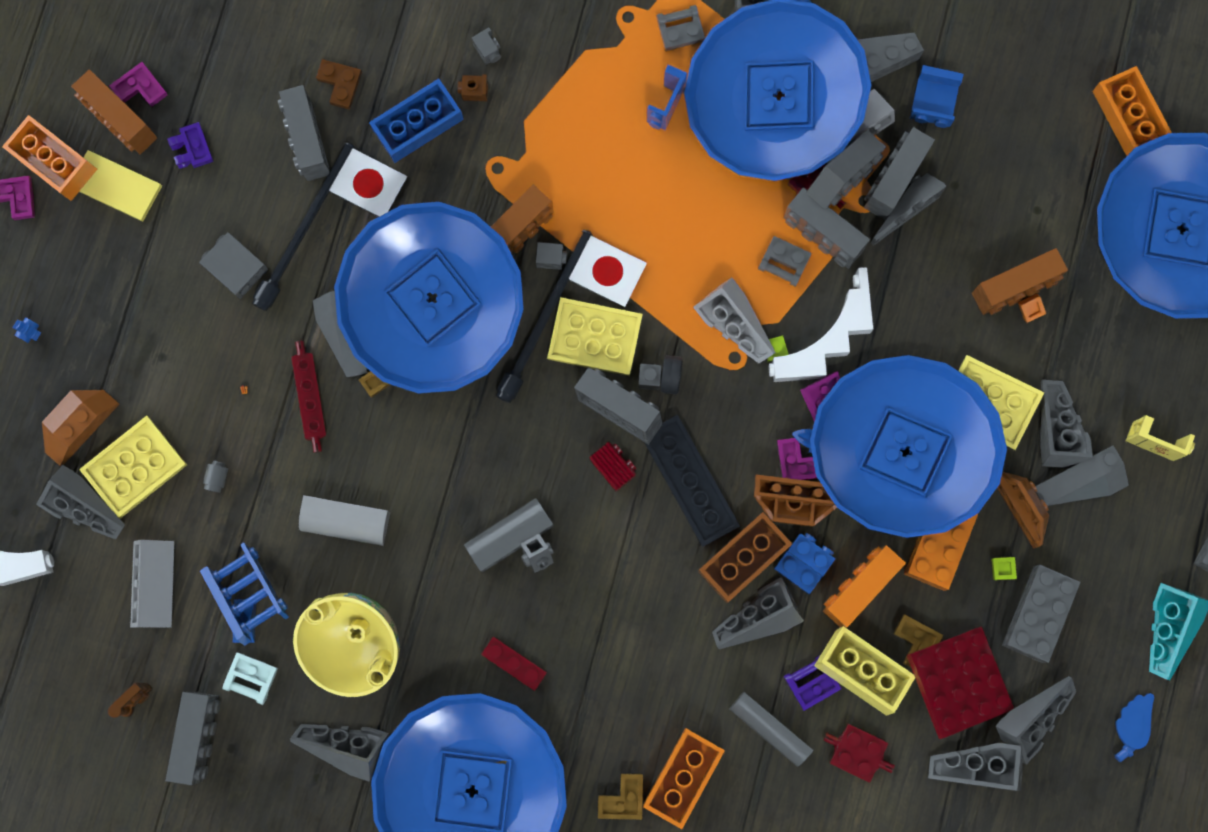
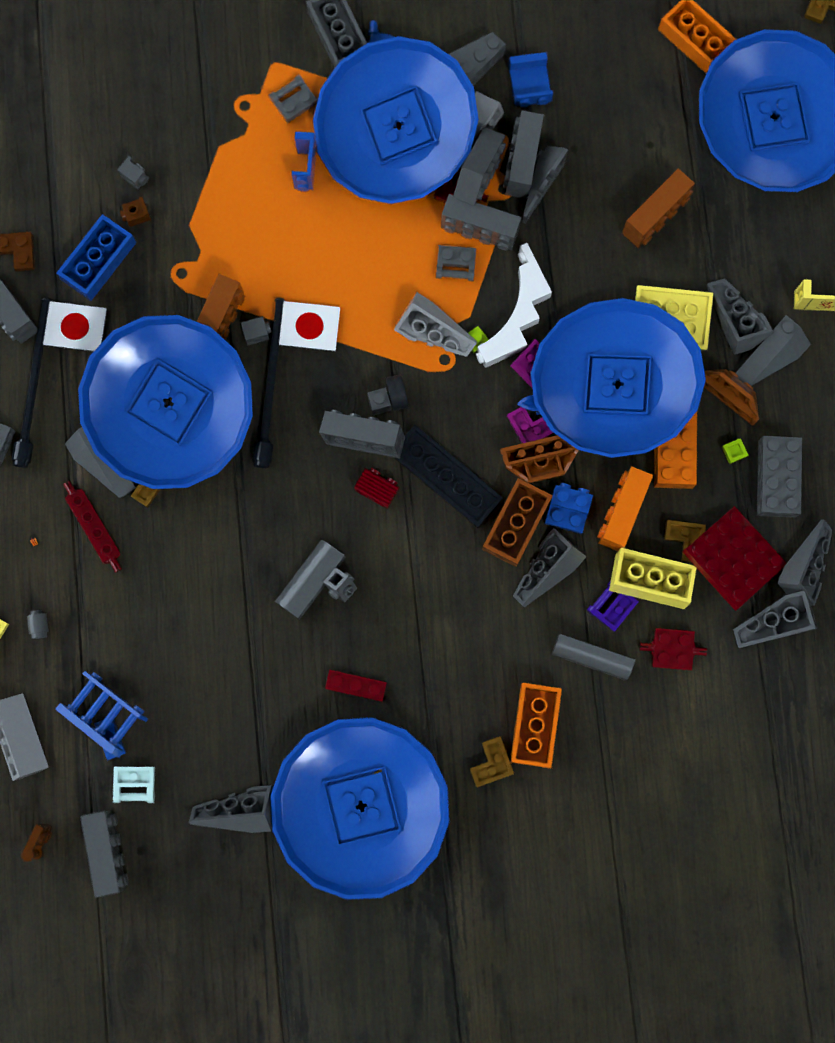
camera: 25 degrees left, 0 degrees up
light yellow piece [293,593,400,697] -> none
light grey brick [299,495,390,546] -> none
light yellow plate [547,297,643,376] -> none
orange plate [1018,293,1046,323] -> none

